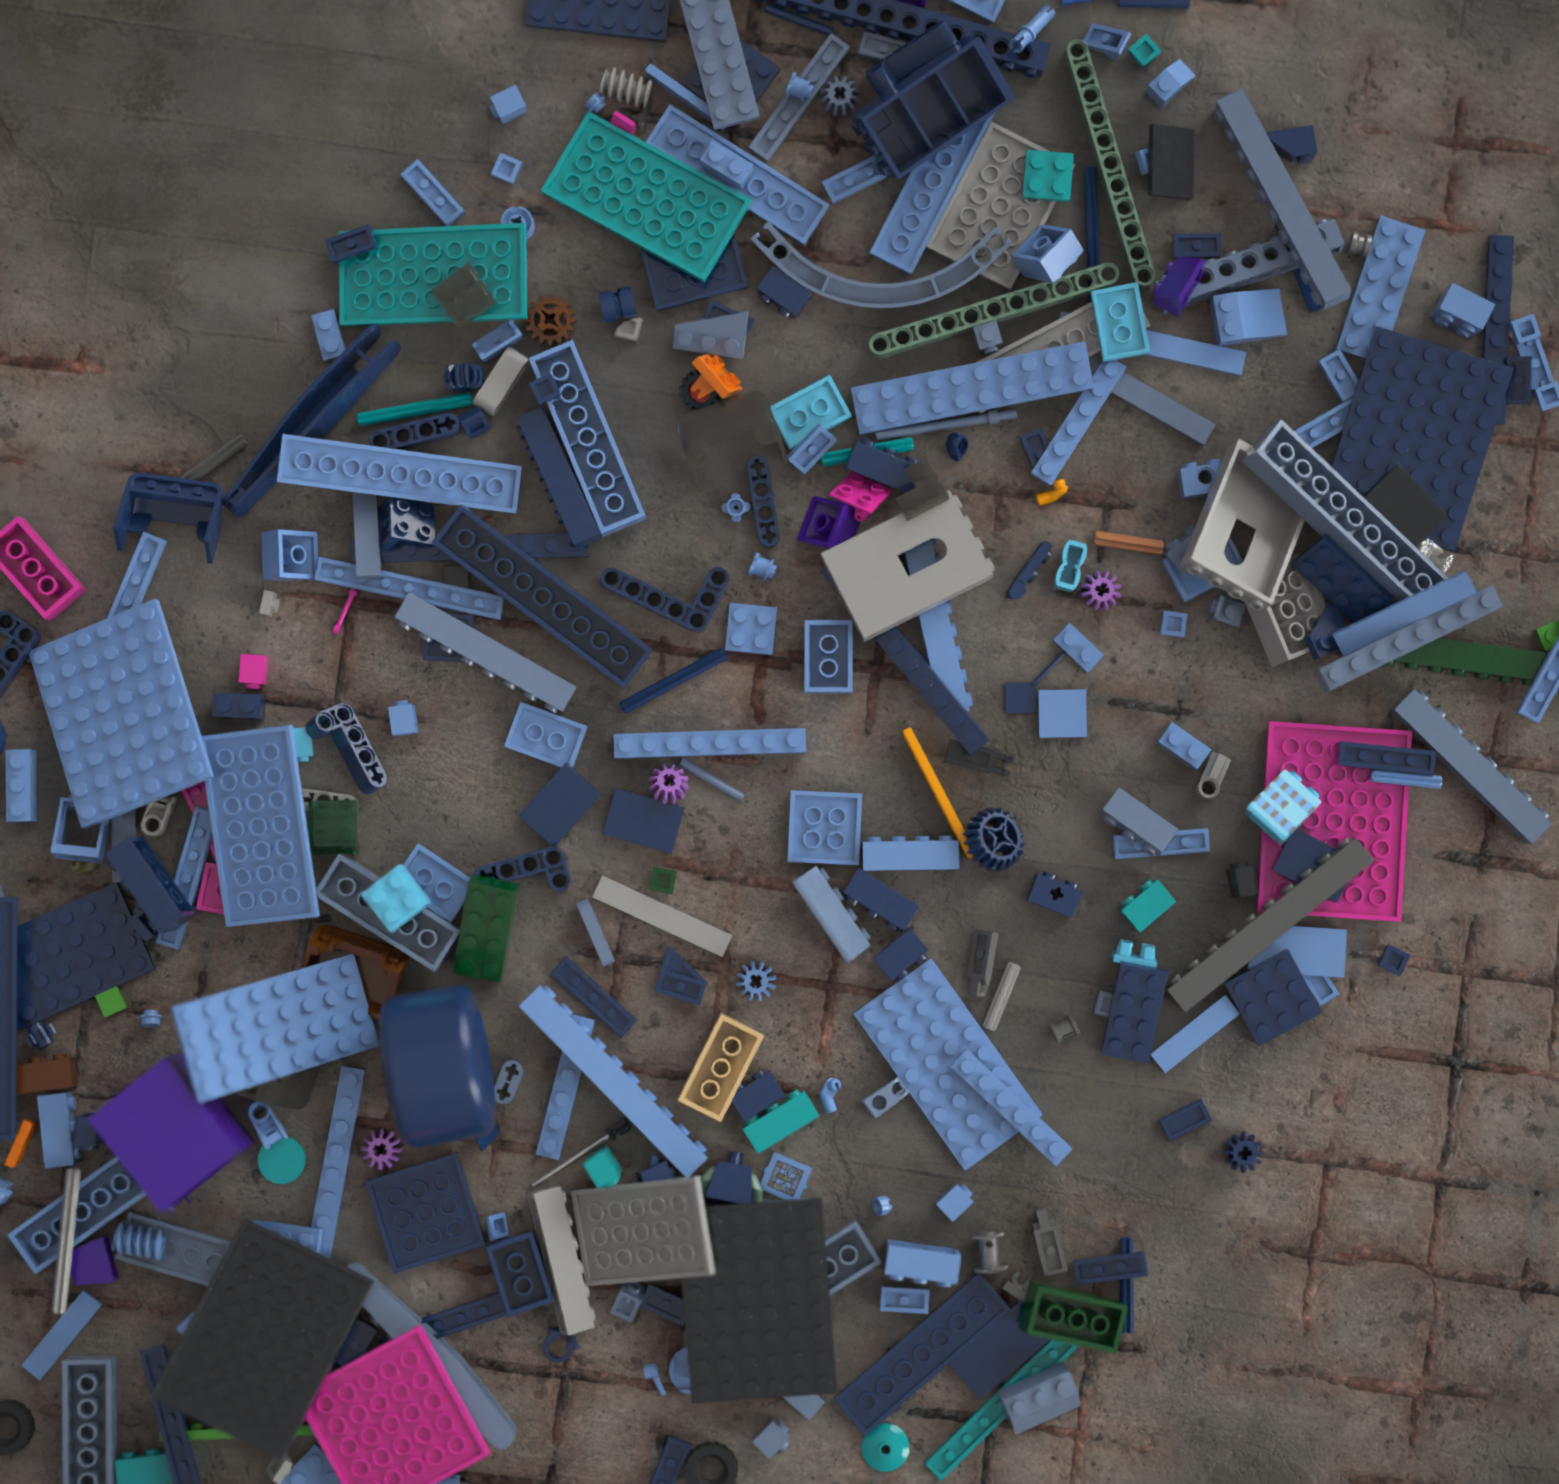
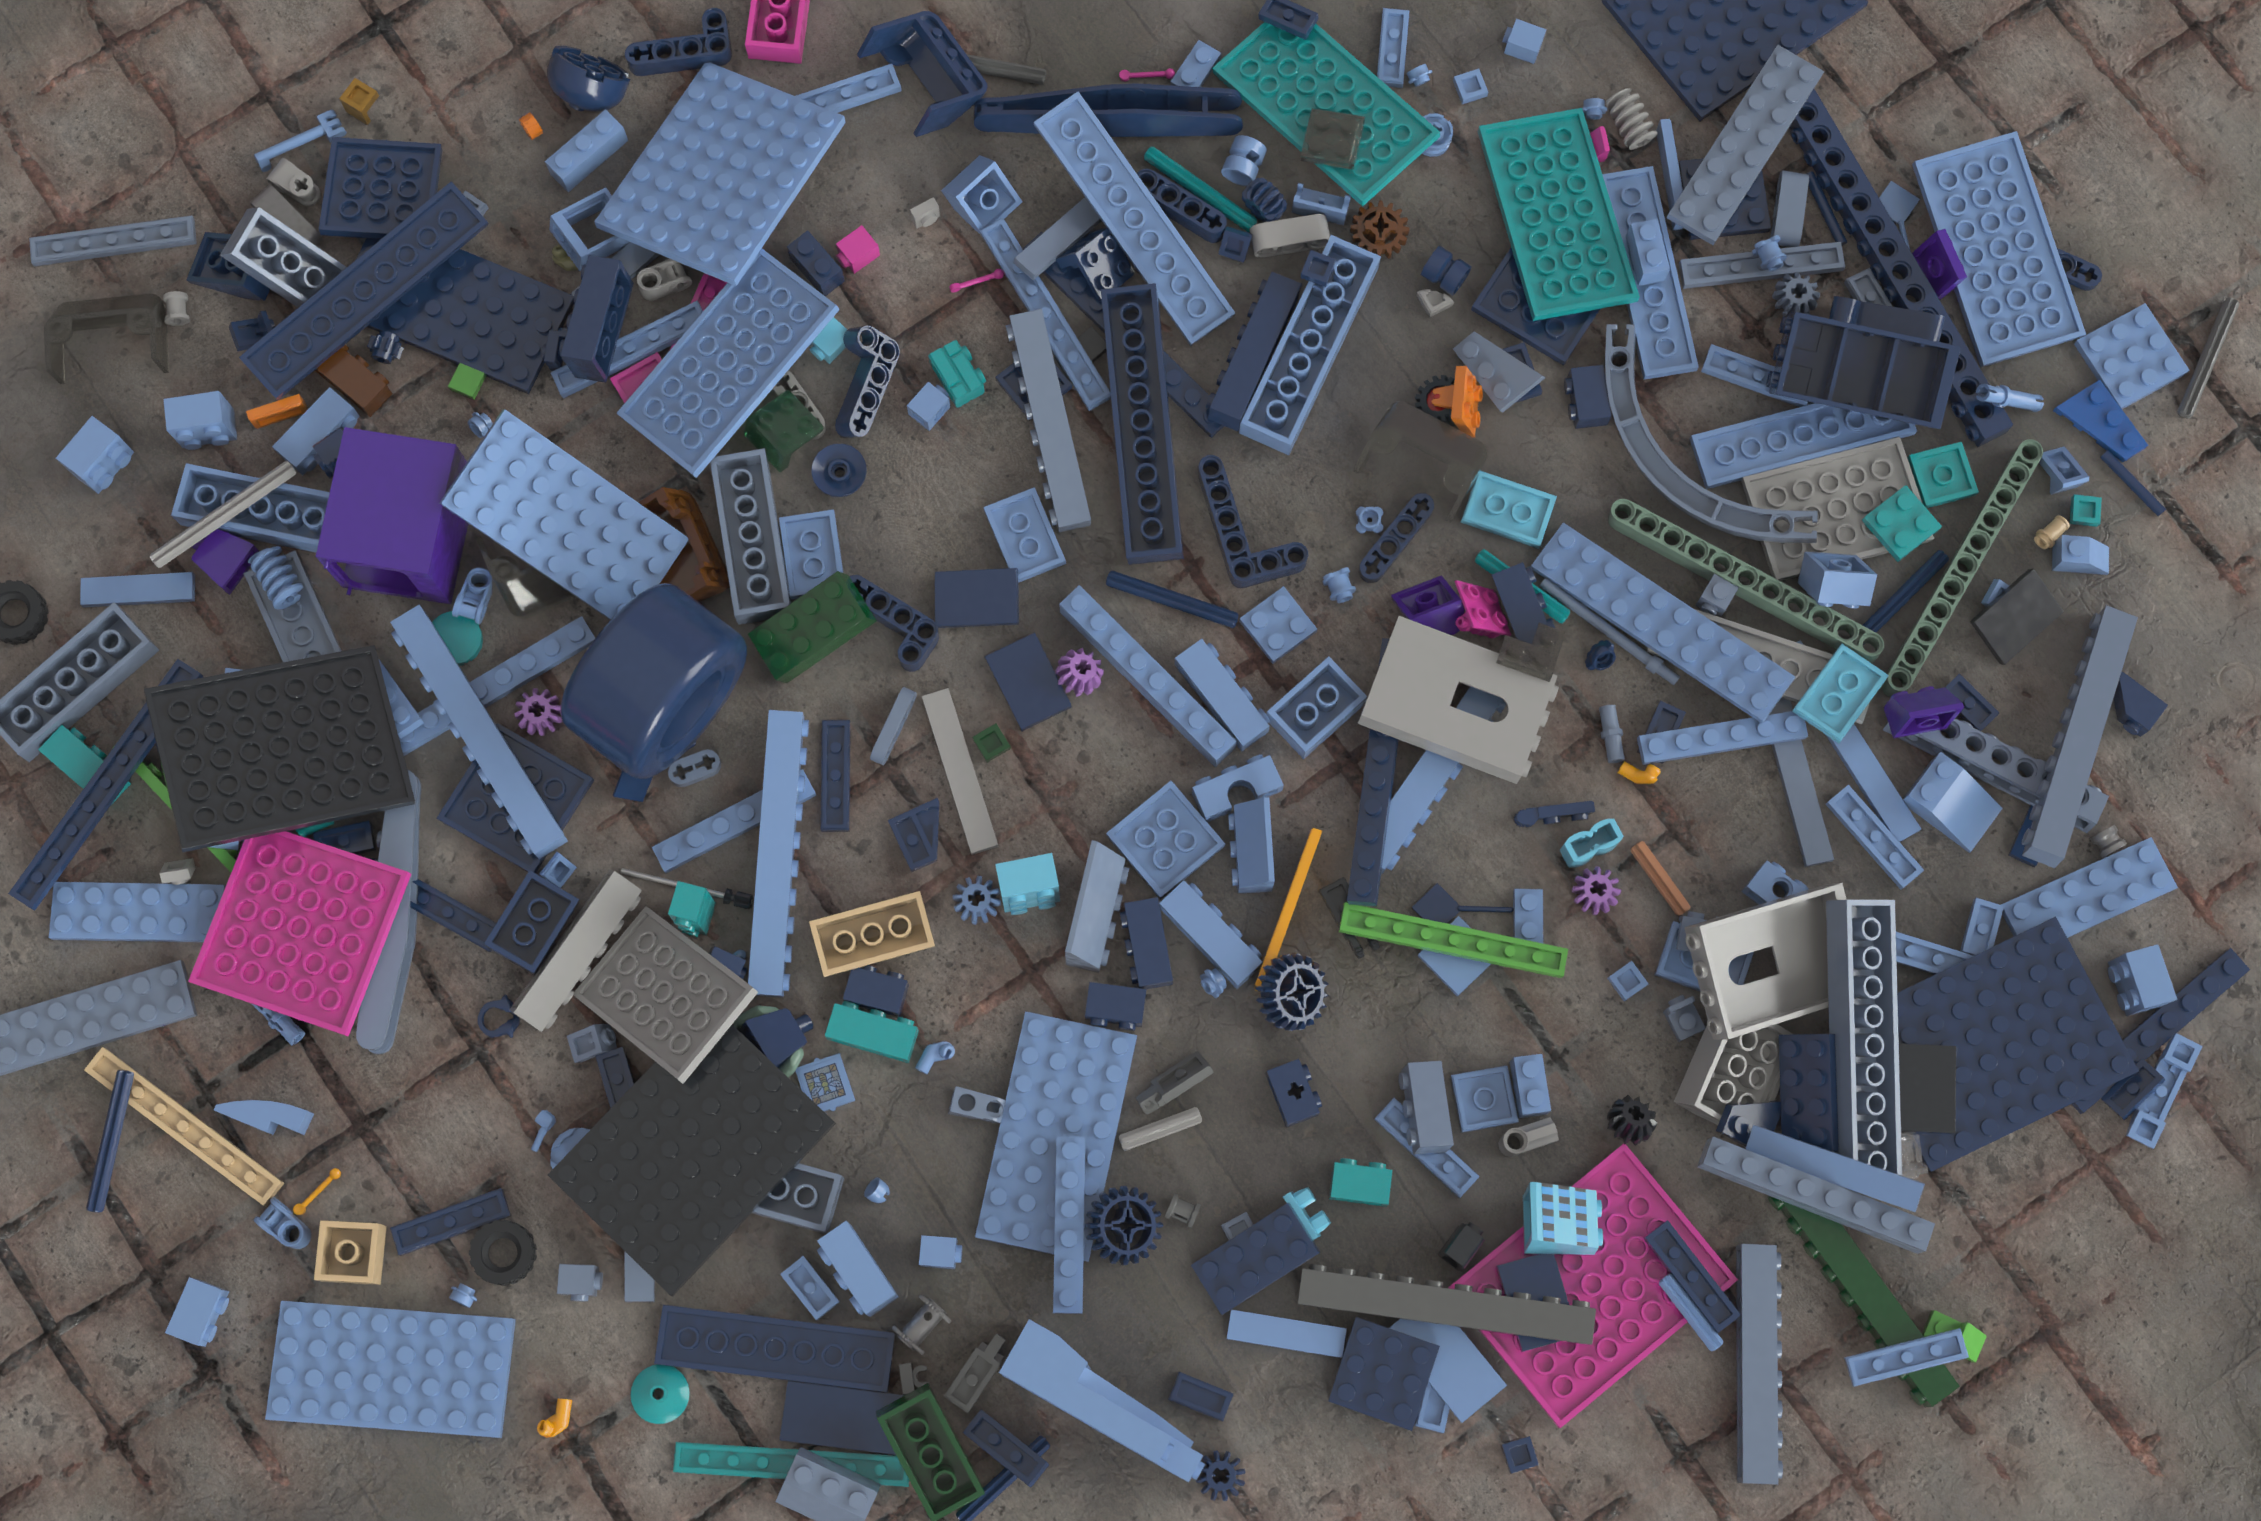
camera: 45 degrees right, 10 degrees down
medium azure brick [361,864,432,933] -> none
sand blue bar [679,758,745,802] -> none
medium blue plate [786,423,837,474] -> none
none -> medium blue brick [390,604,568,859]
none -> dark blue dish [811,444,867,497]
none -> teal brick [928,340,986,408]
none -> medium azure brick [995,853,1060,915]
none -> medium blue panel [999,1319,1205,1482]
none -> dark blue gear [1085,1186,1163,1265]
none -> dark pink hinge [1119,68,1175,82]
none -> medium blue brick [1174,639,1270,752]
none -> medium blue arch [1192,755,1284,822]
none -> medium blue plate [1200,969,1227,998]
none -> medium blue wheel [1221,135,1267,186]
none -> medium blue slope [1228,797,1275,893]
none -> bright green plate [1339,902,1568,978]
none -> medium blue plate [1406,64,1432,87]
none -> medium blue tile [1450,1066,1519,1133]
none -> sand blue pin [1599,705,1625,763]
none -> black gear [1606,1095,1657,1146]
none -> sand blue beam [1770,170,1809,247]
none -> medium blue plate [1825,785,1924,890]
none -> teal plate [1907,442,1979,508]
none -> tan pin [2034,515,2070,549]

